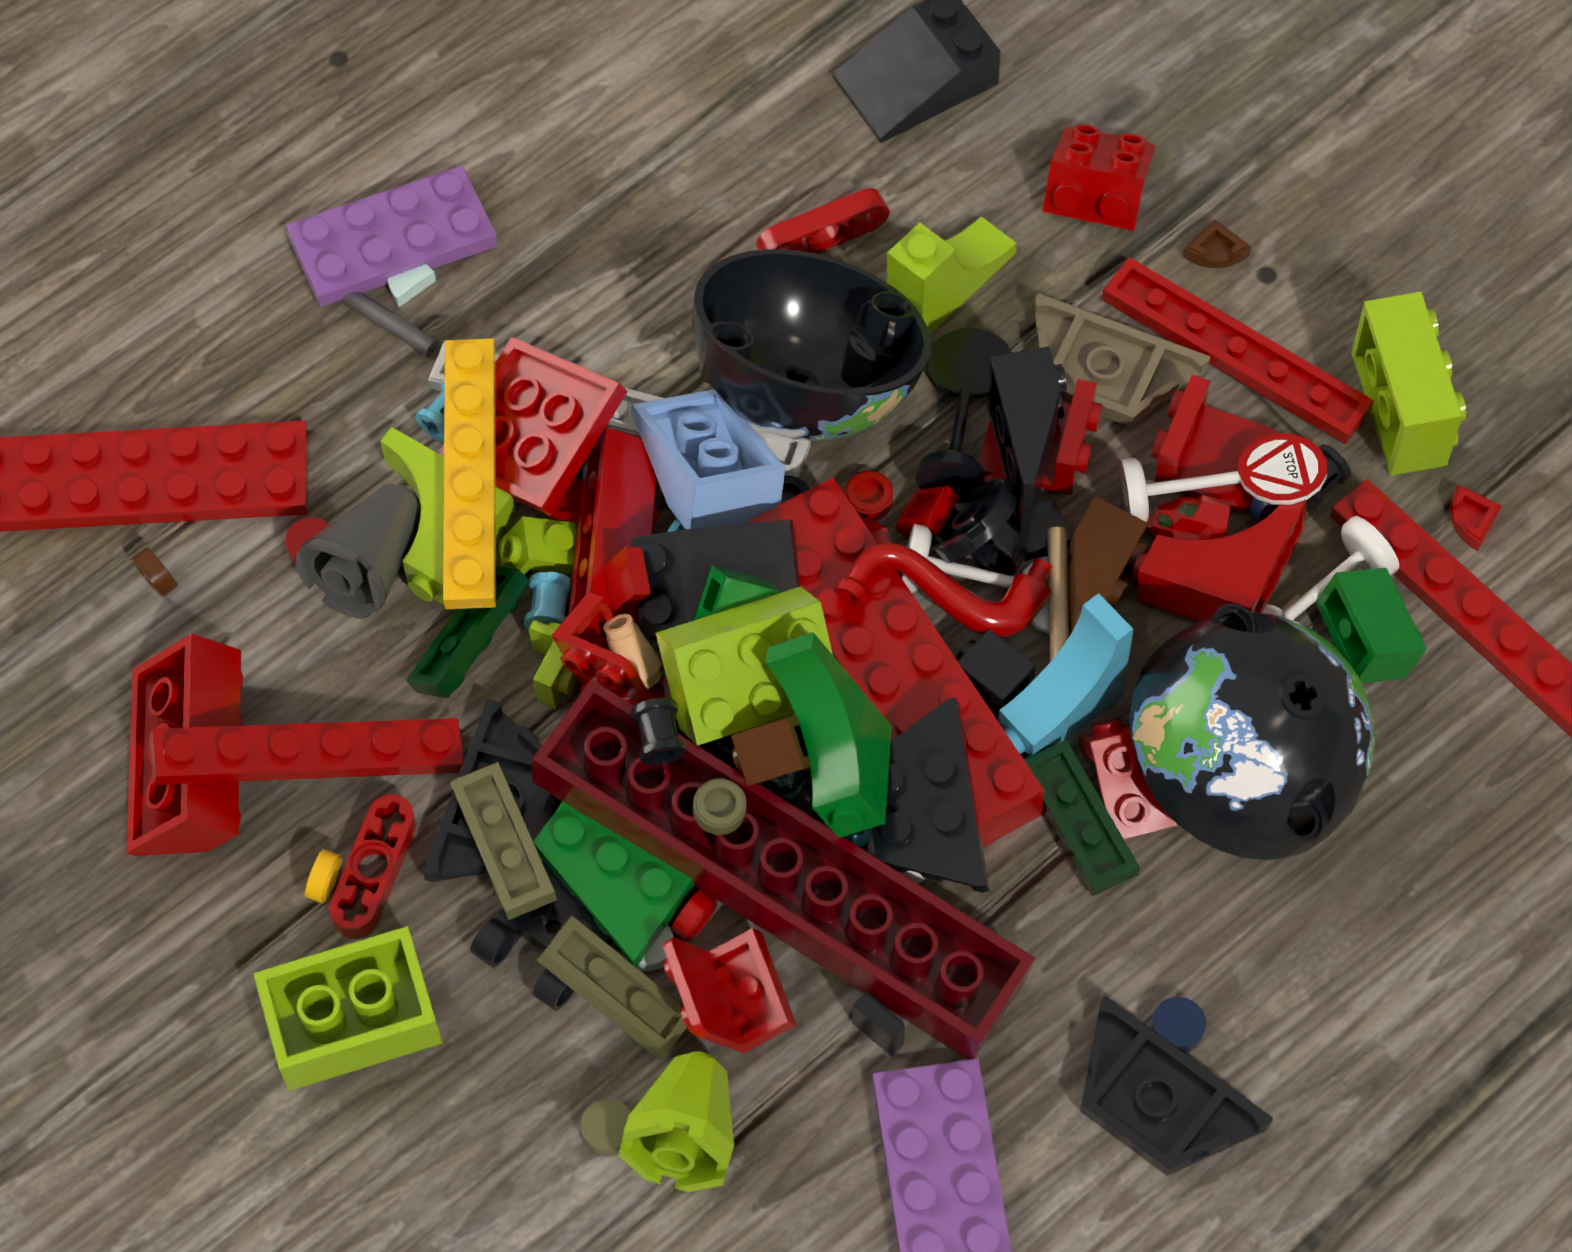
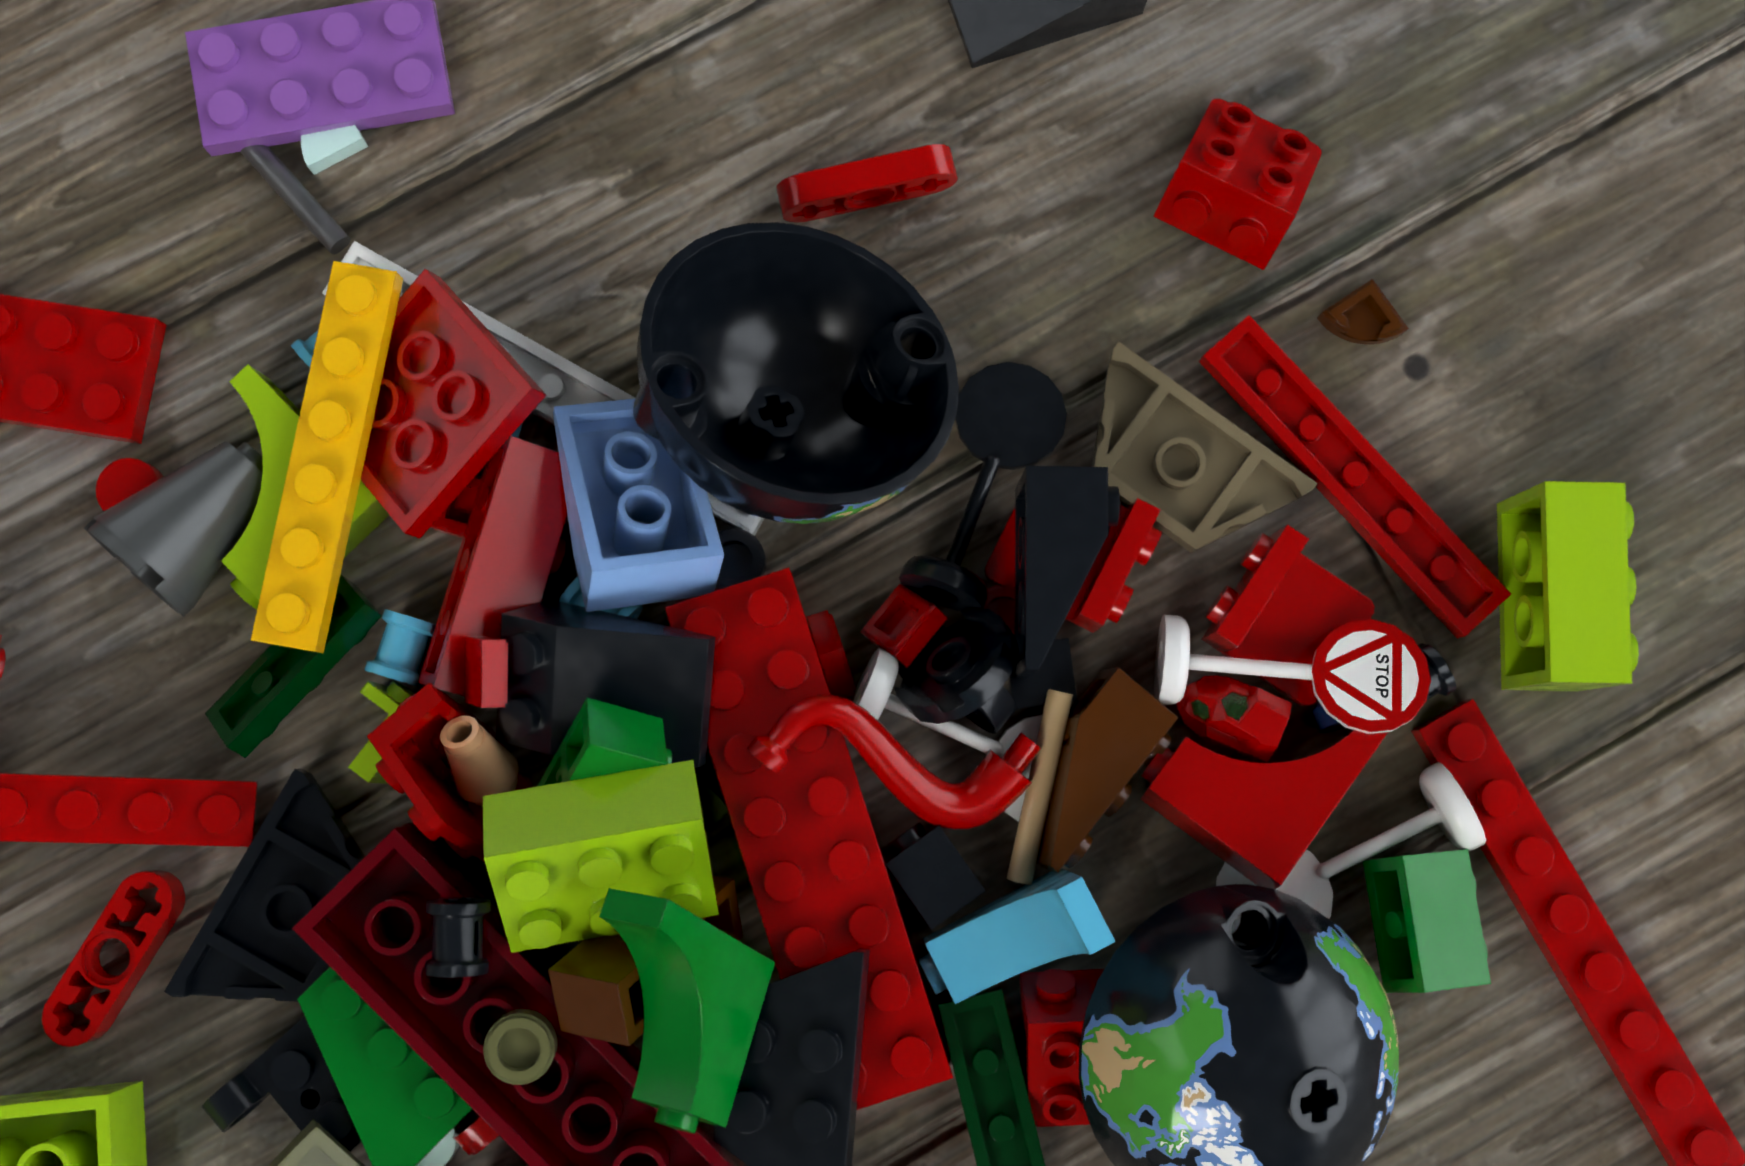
camera: 10 degrees right, 20 degrees up
yellow tile [304,849,343,904] -> none
olive plate [450,762,557,920] -> none
lime bracket [499,516,577,575] -> none
red tile [844,471,893,521] -> none
lime arch [887,216,1017,334] -> none
red tile [1450,484,1502,551] -> none

